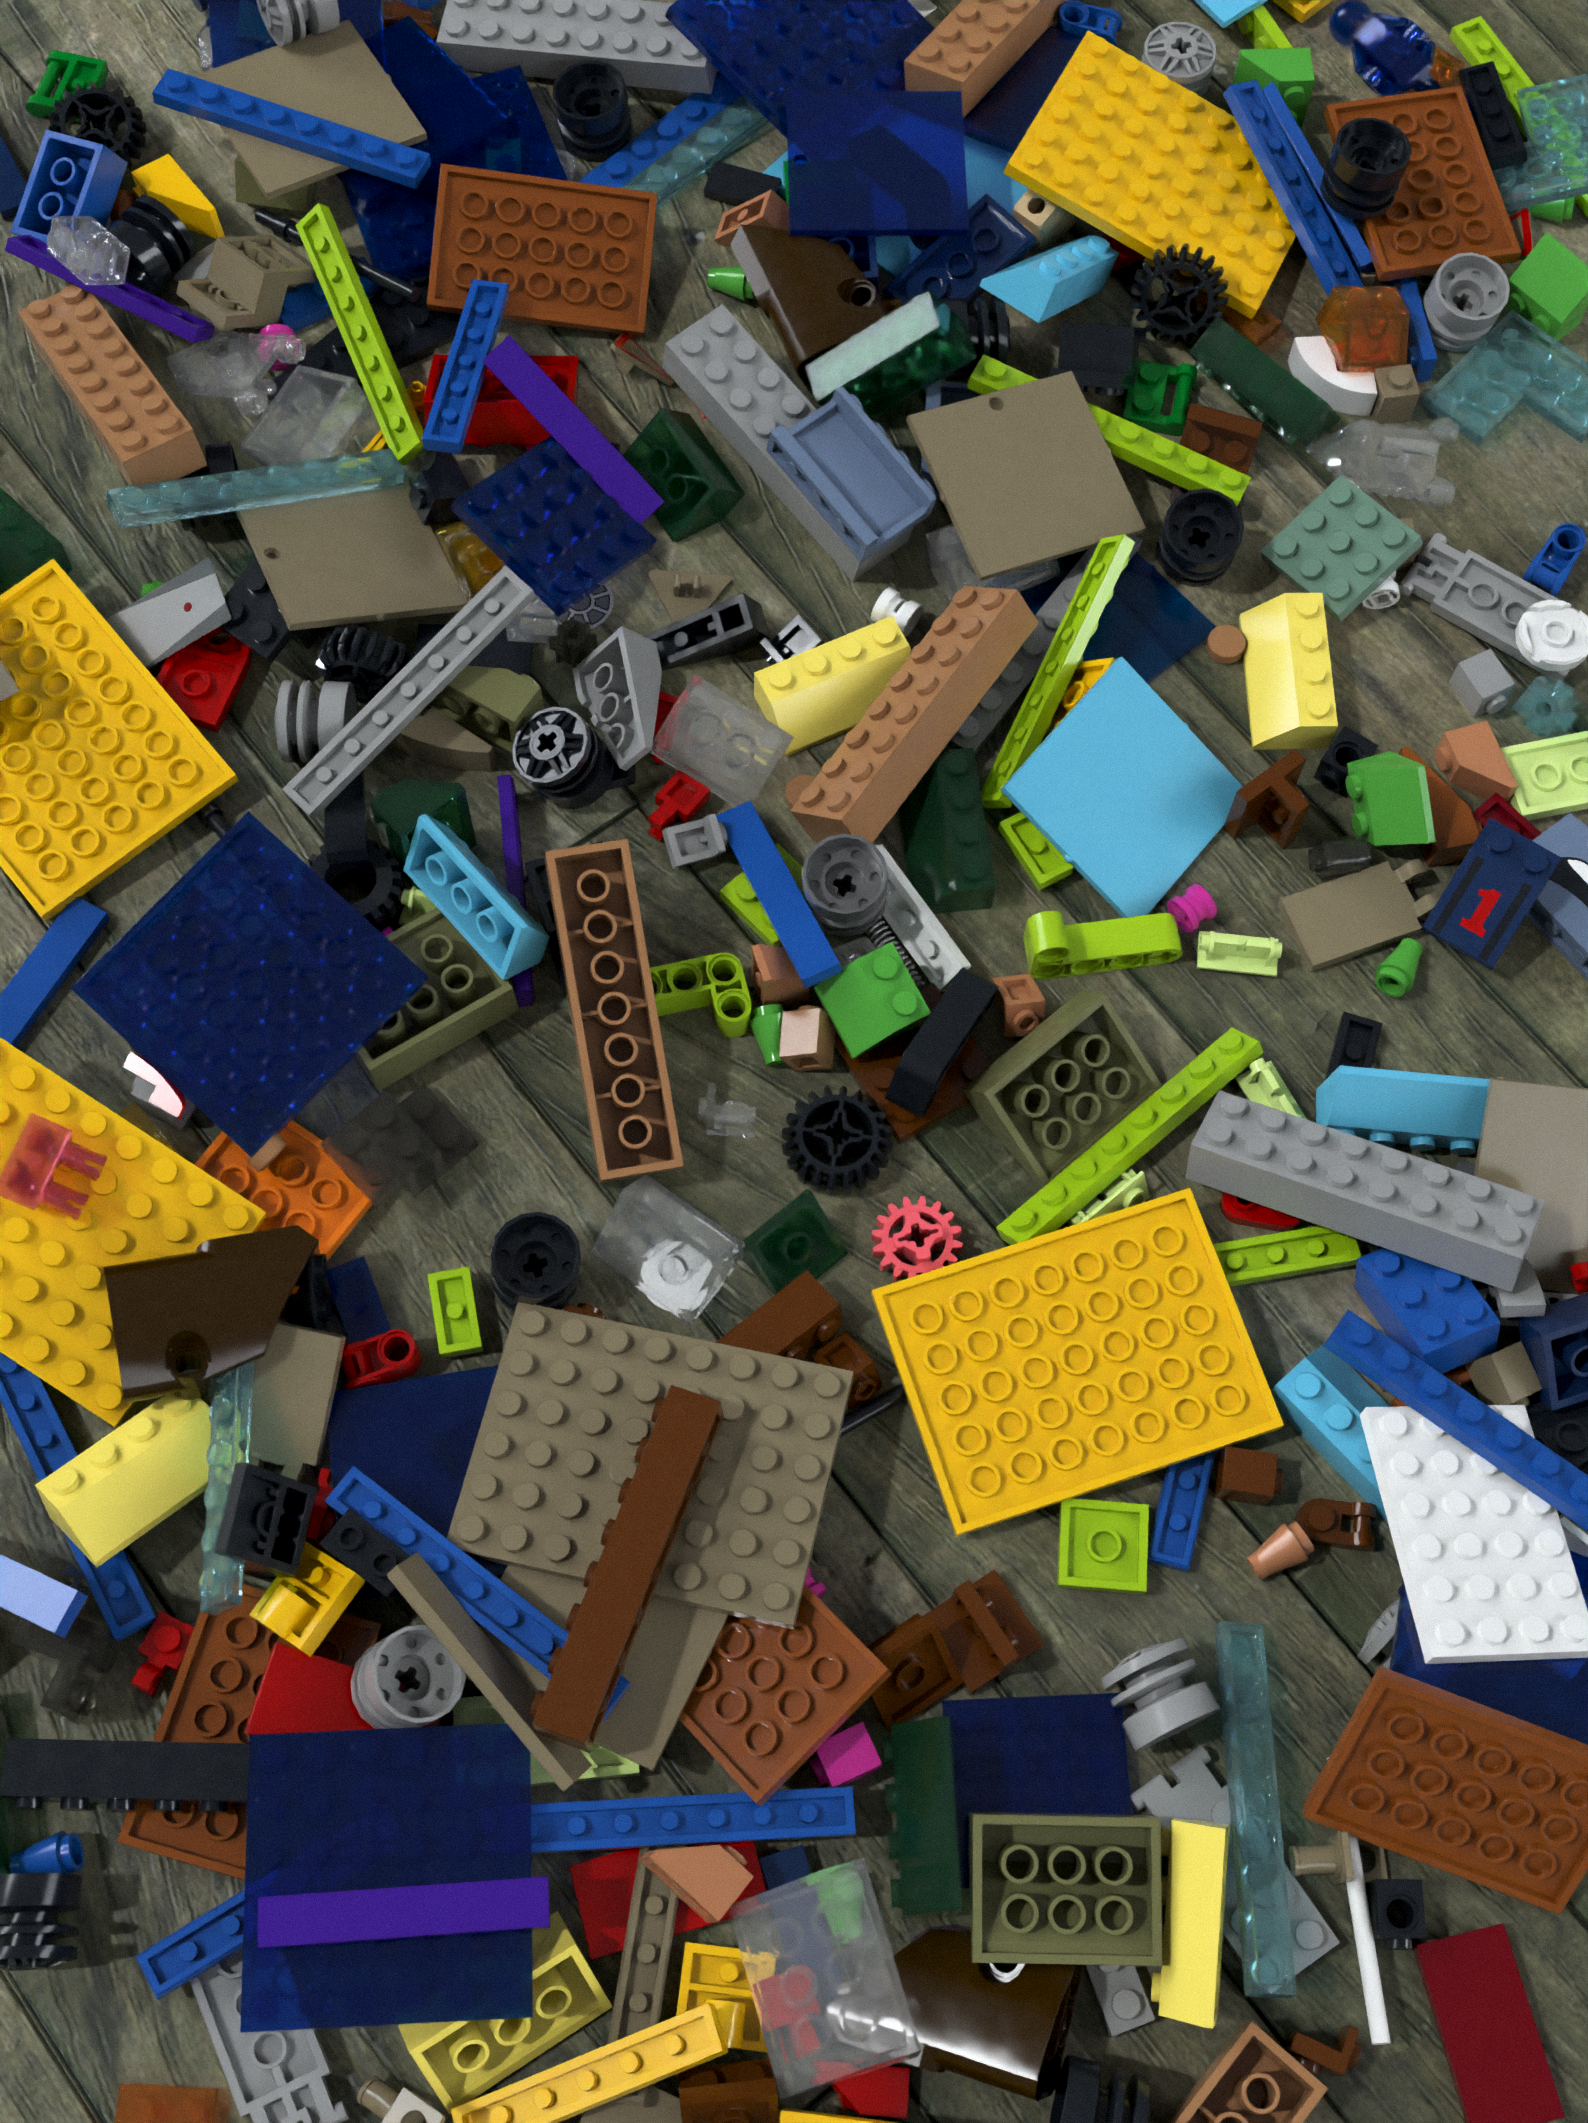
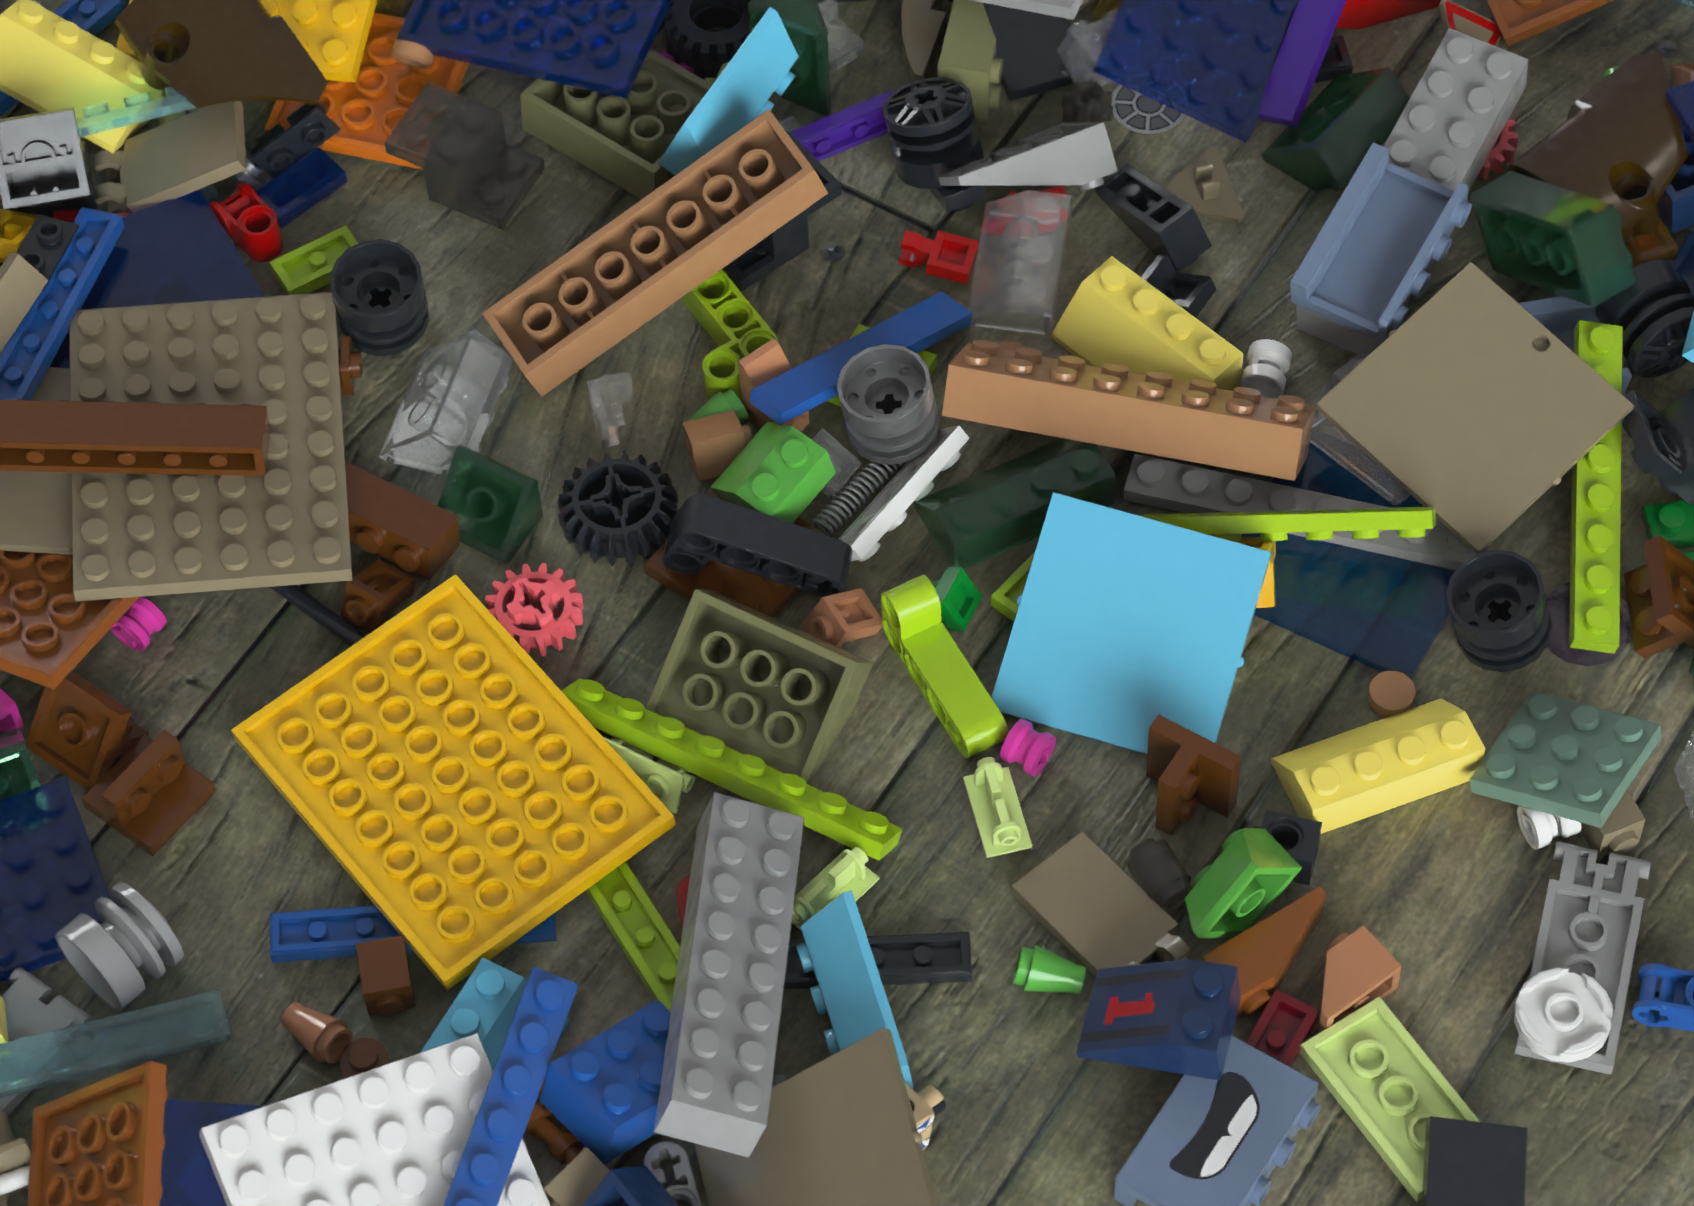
camera: 75 degrees right, 10 degrees down
light grey bracket [662,813,728,868] -> none
lime plate [1056,1498,1149,1595] -> none
light grey brick [1449,648,1515,718] -> none
light grey slope [1487,1258,1546,1318] -> none
clear light blue brick [1512,675,1582,736] -> none
none -> green tile [932,567,983,632]

